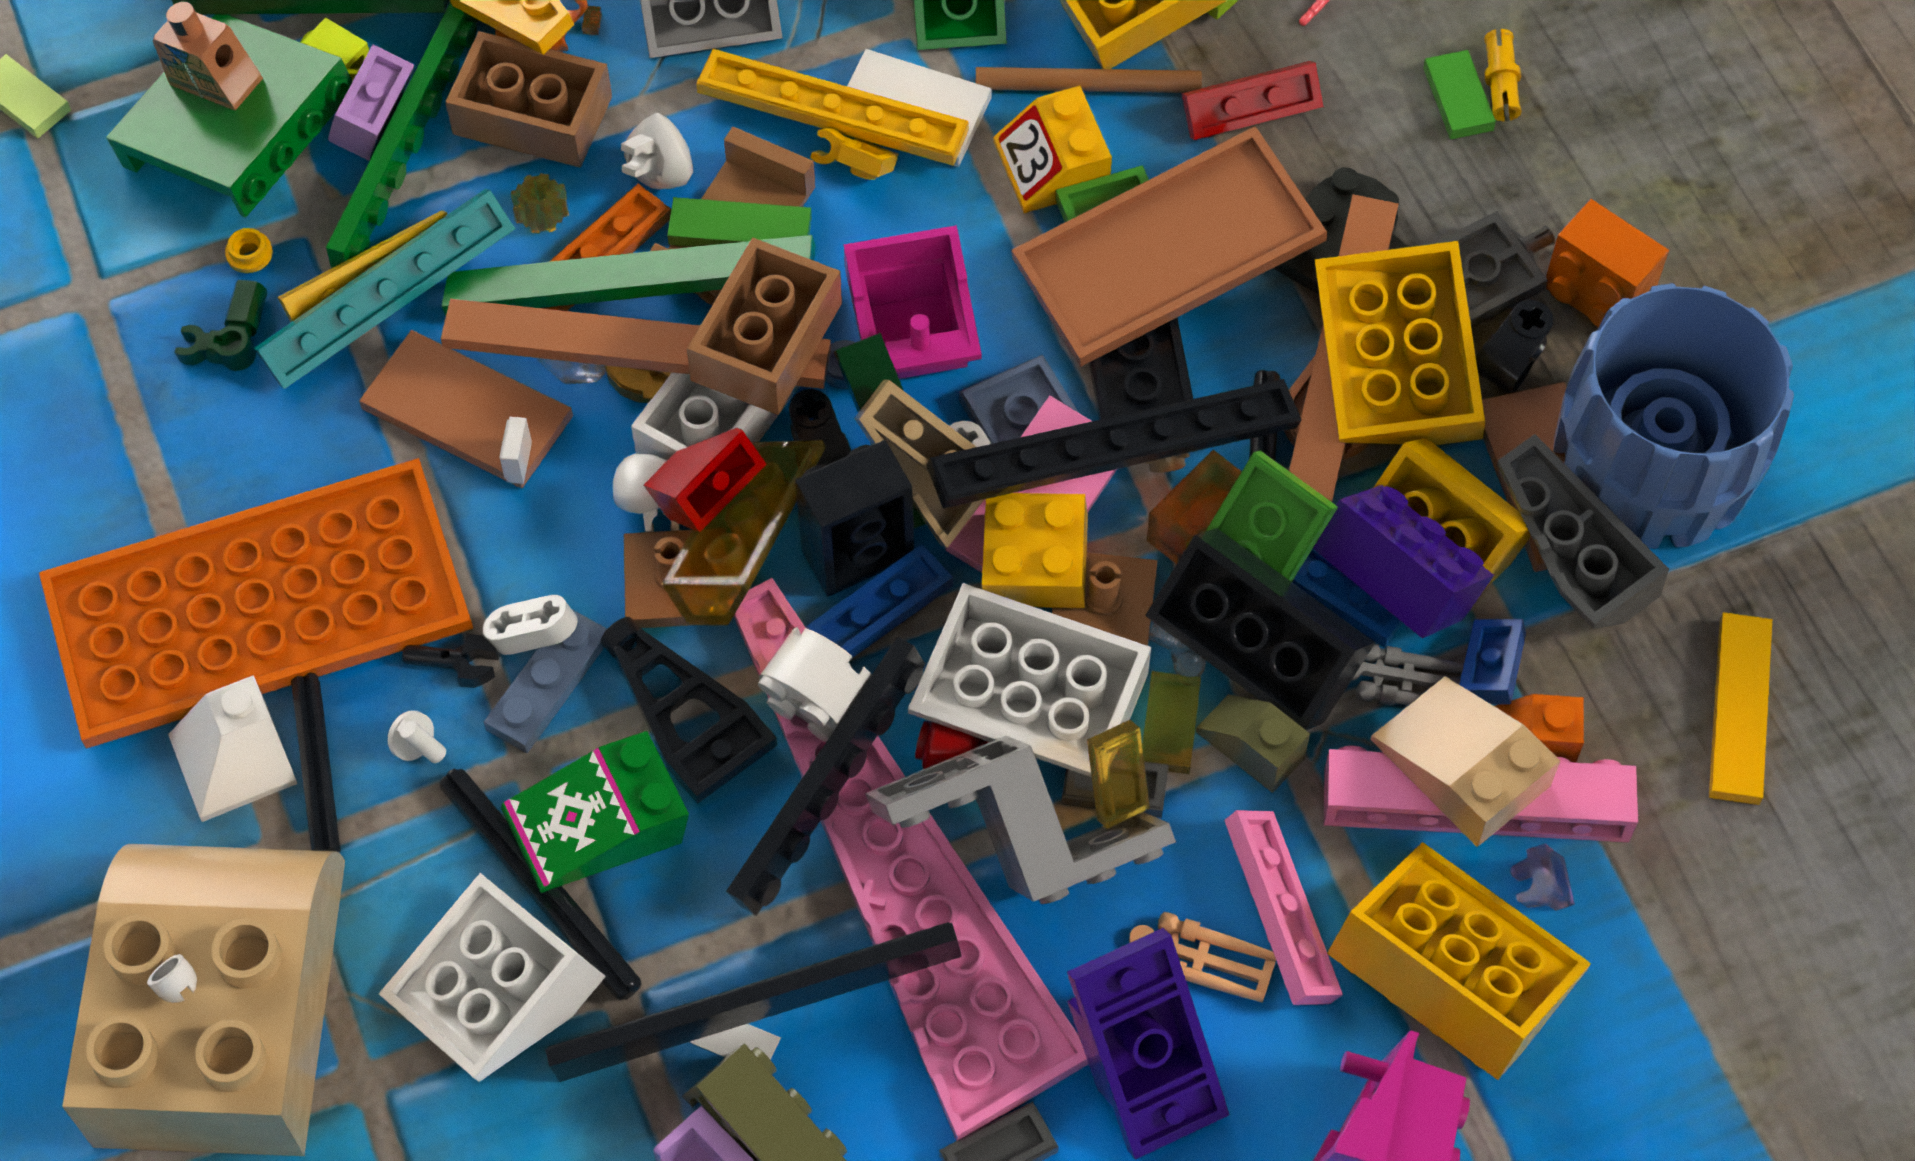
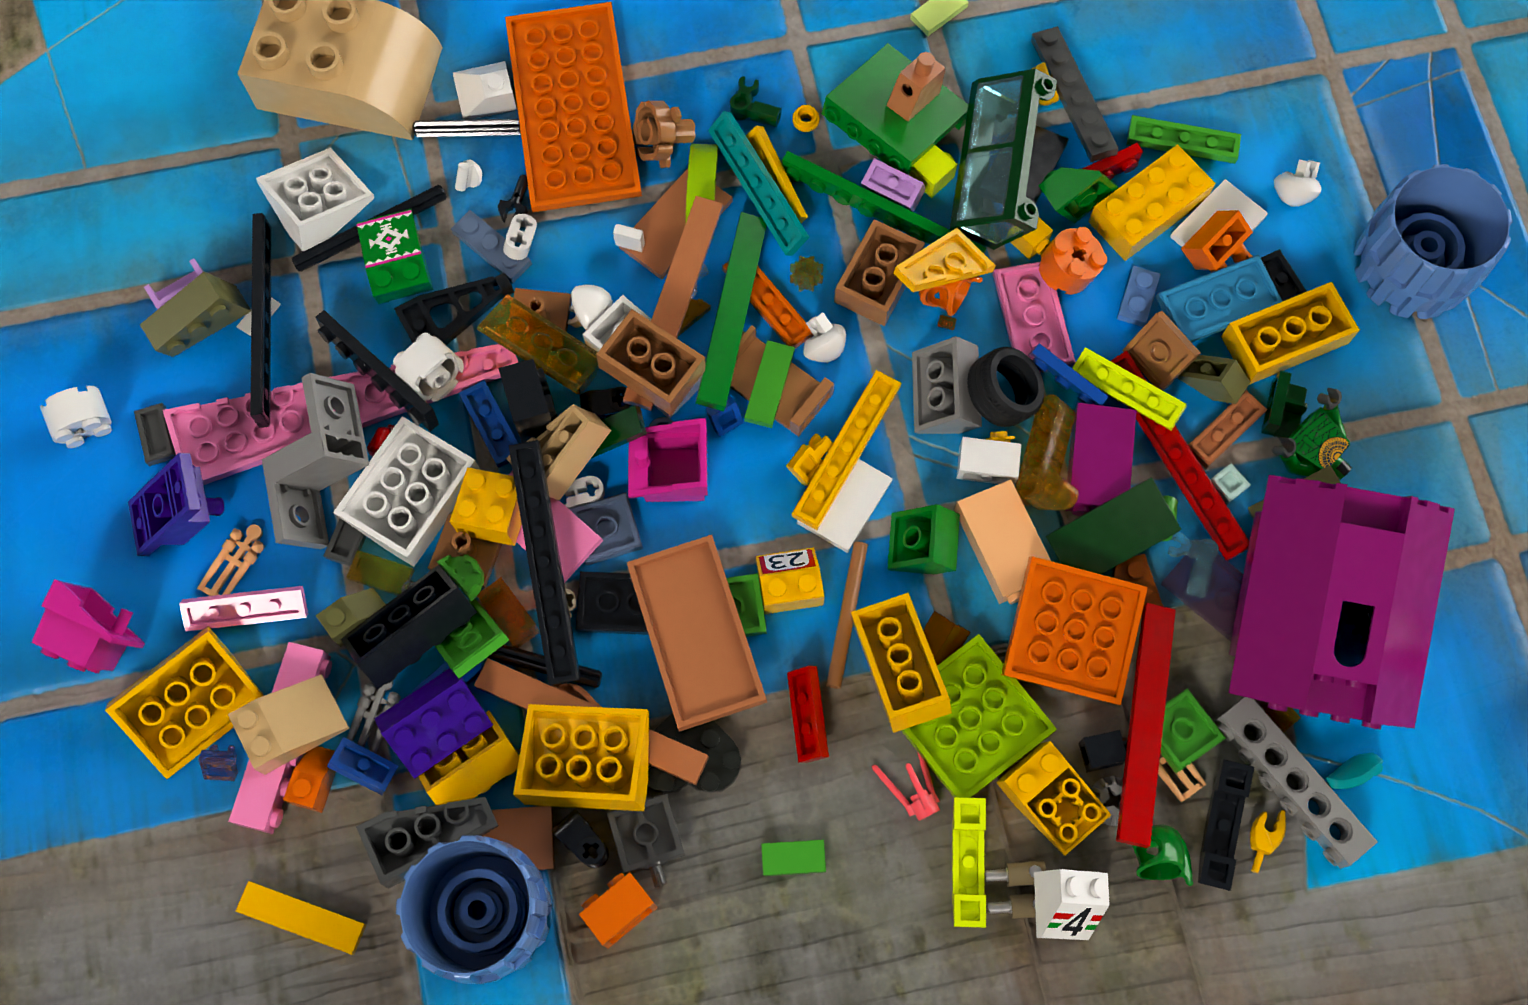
camera: 100 degrees right, 10 degrees up
white hinge [147,954,197,1003] -> none
red slope [643,428,767,532] -> none
clear yellow tile [1087,720,1150,829] -> none
yellow pin [1484,29,1522,122] -> none
none -> bright green tile [437,554,484,601]
none -> medium nougat piece [632,101,696,168]
none -> lime slope [685,144,718,239]

